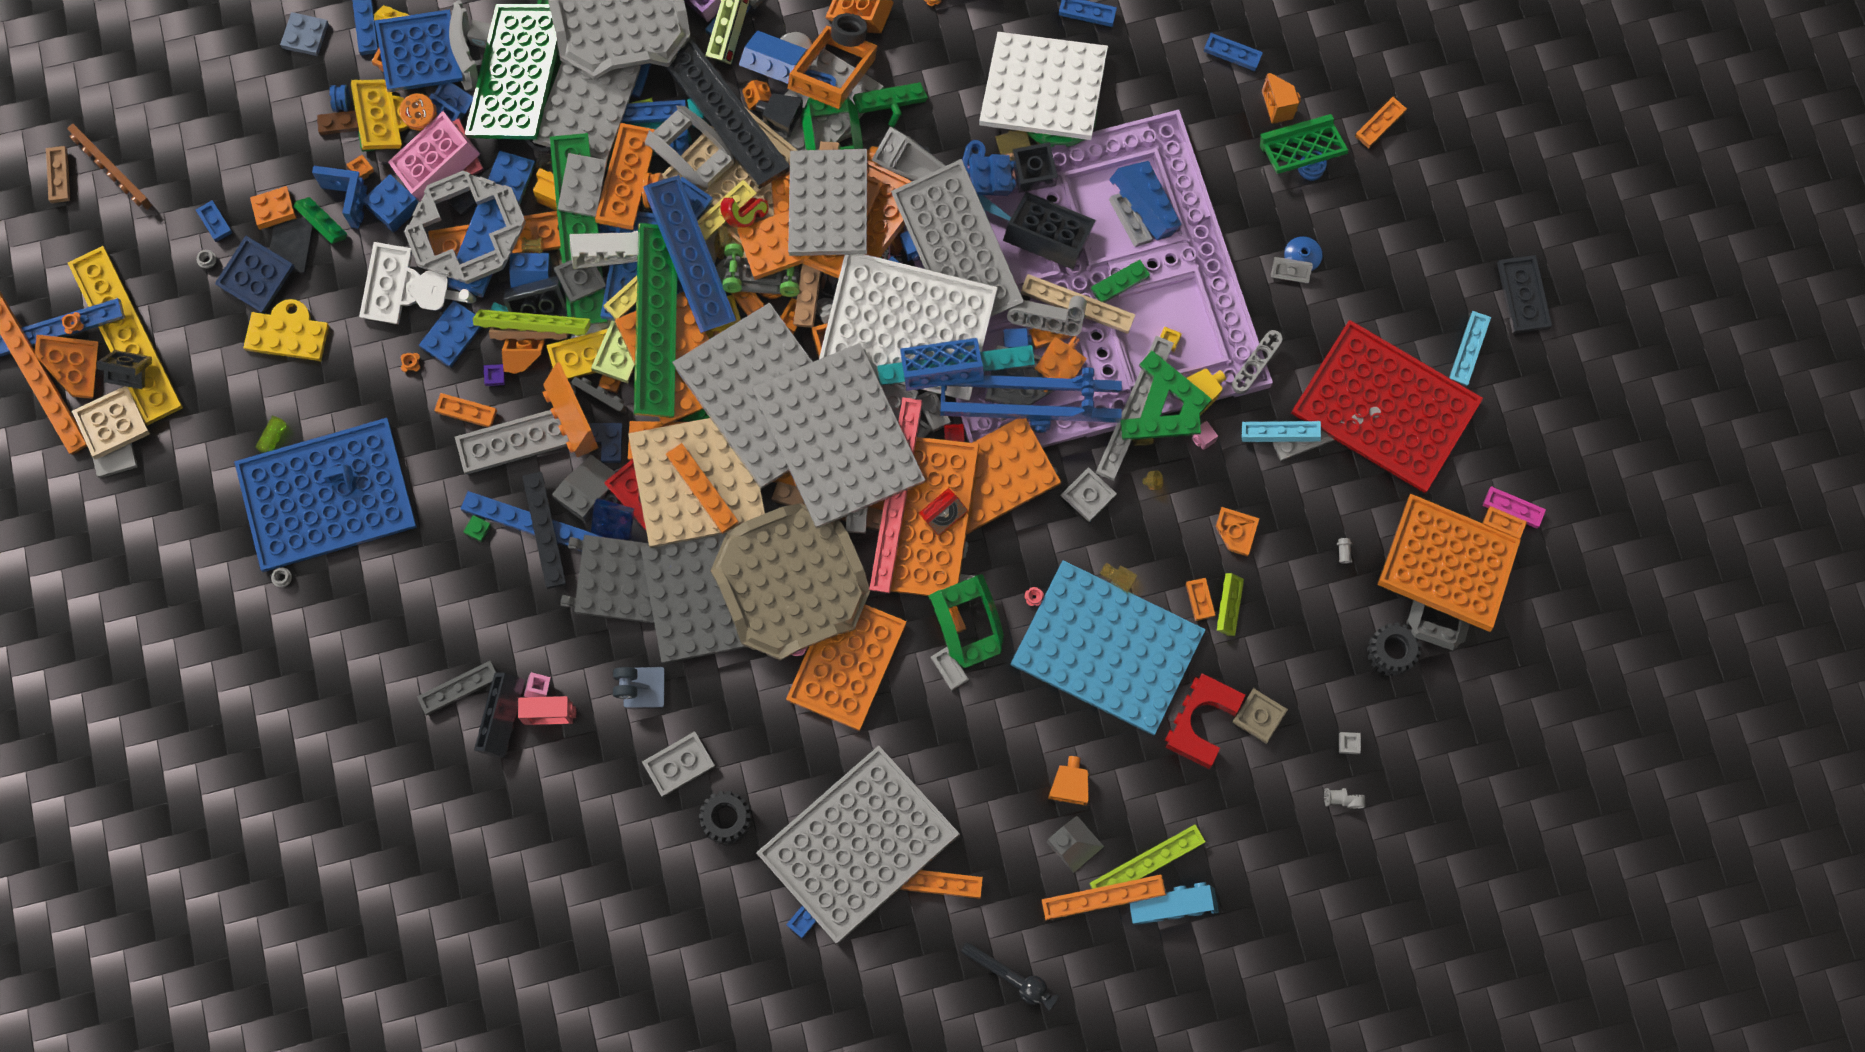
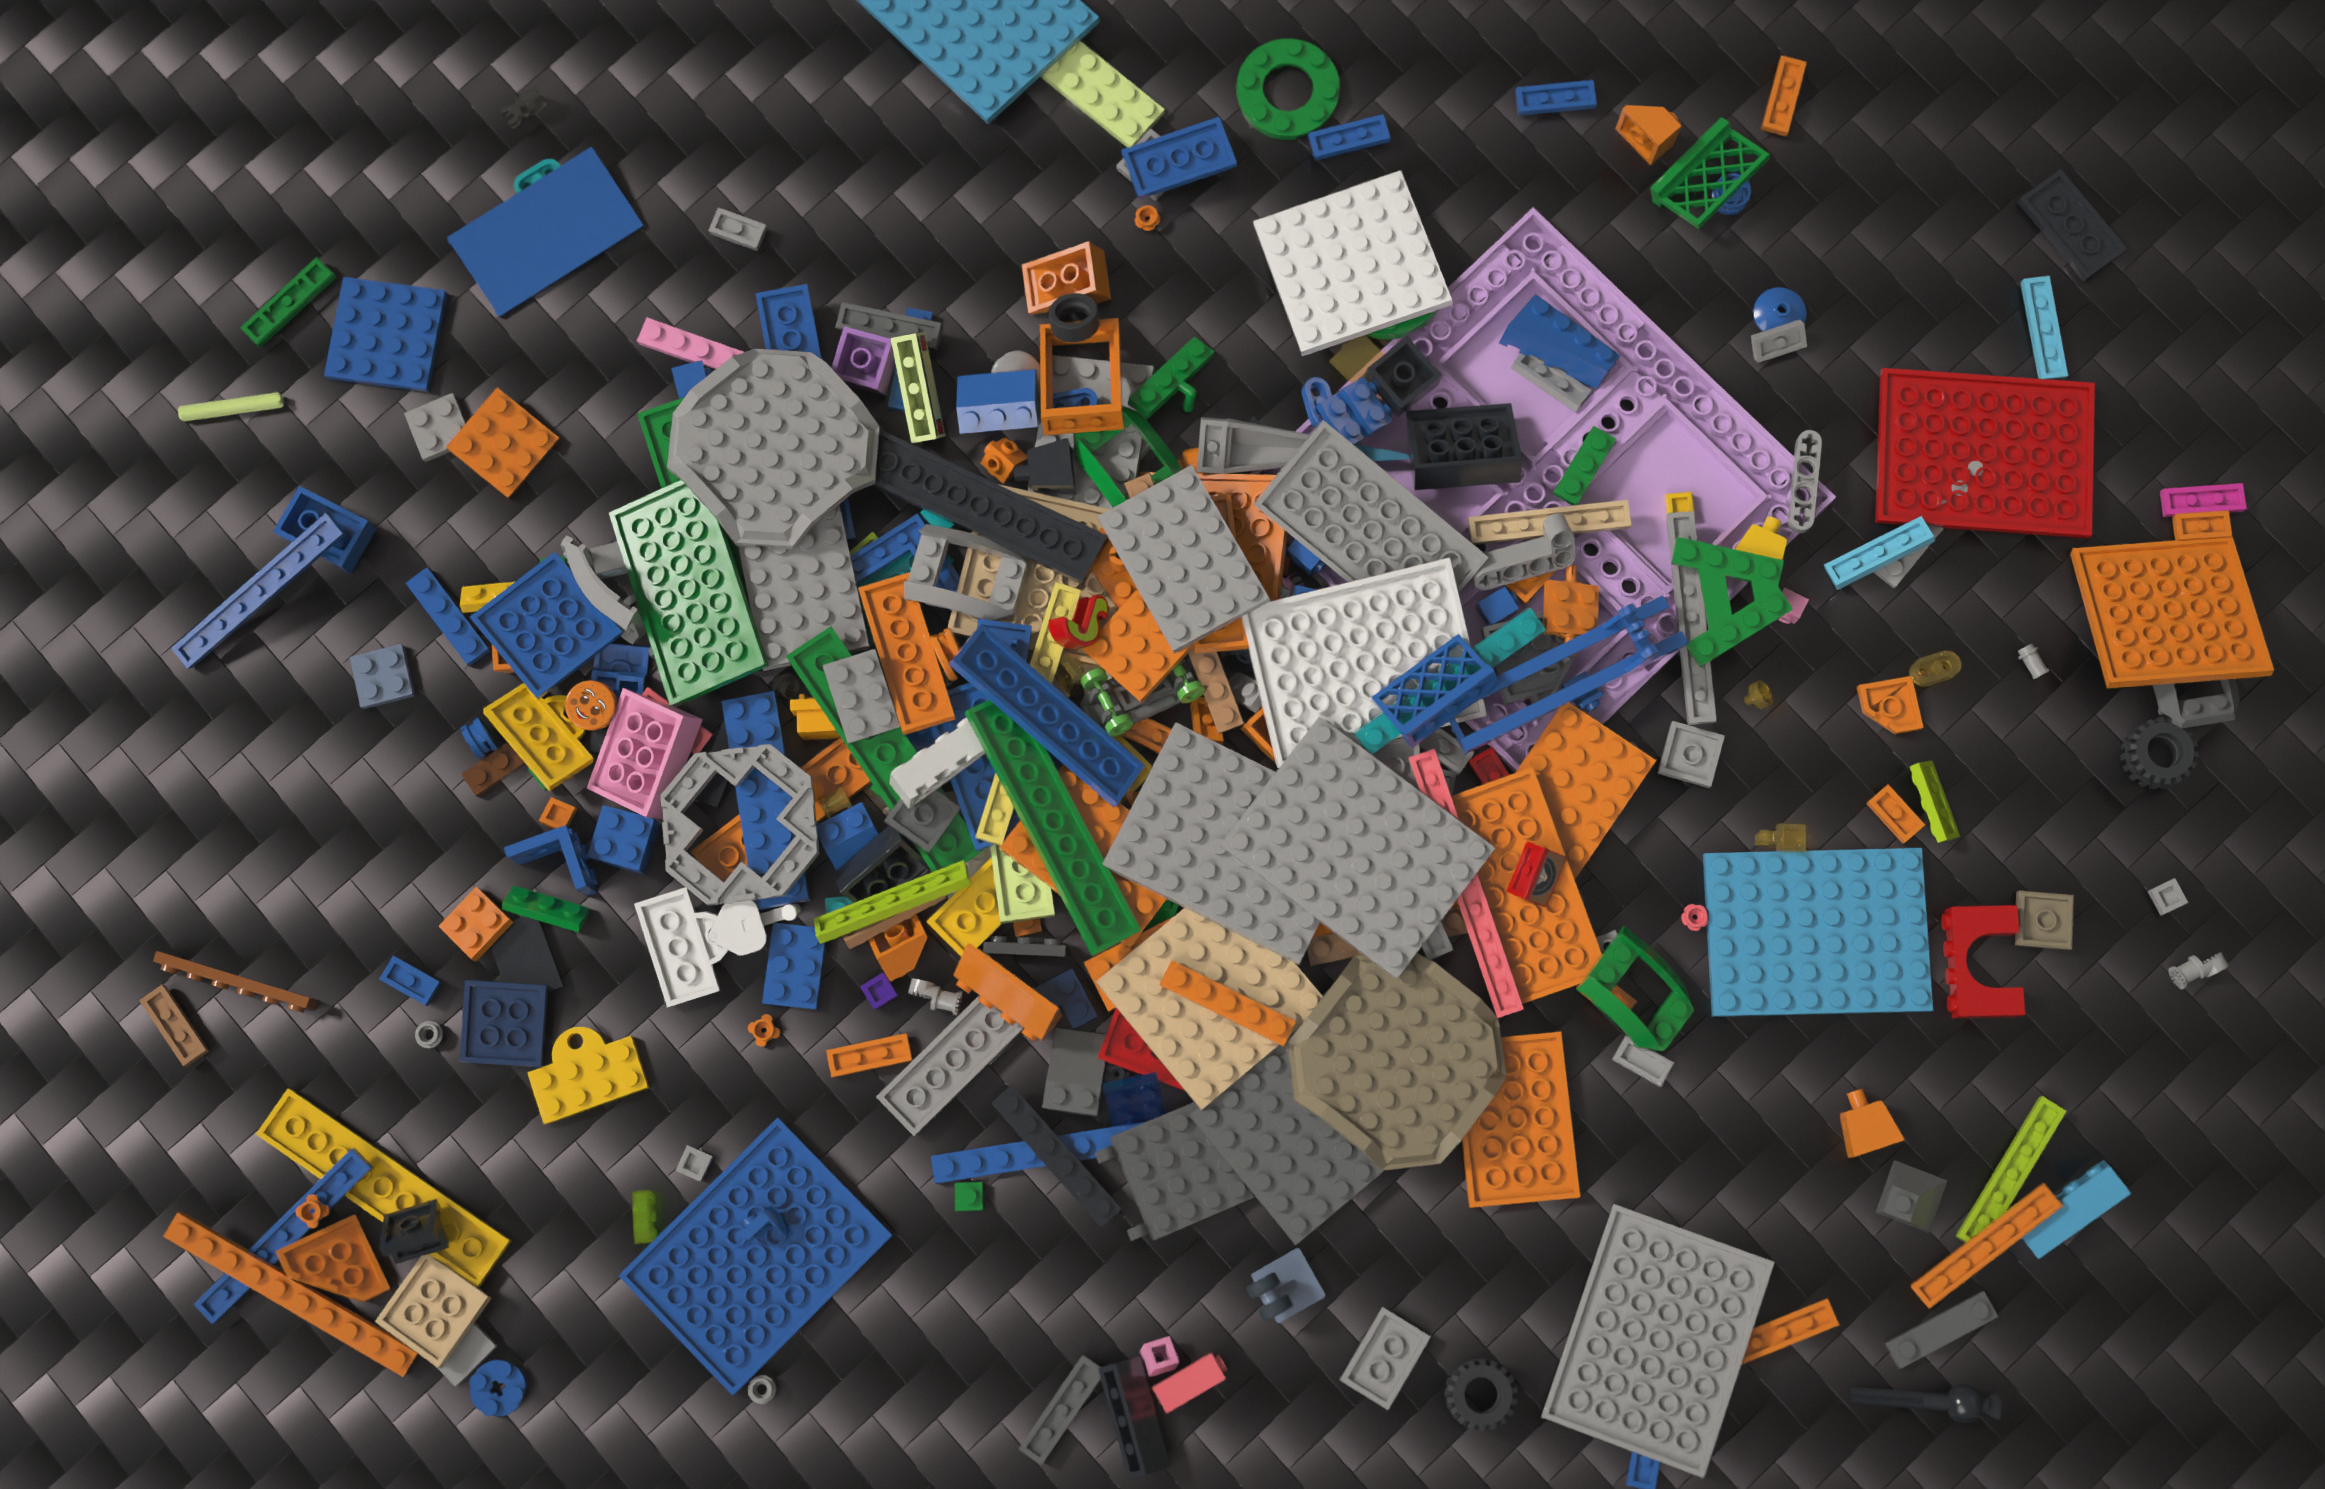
camera: 20 degrees left, 5 degrees up
none -> blue plate [470,1360,528,1417]
none -> light grey plate [676,1145,714,1182]
none -> light grey connector [908,978,963,1016]
none -> dark grey plate [1885,1291,1998,1369]
none -> clear yellow plate [1909,651,1962,686]

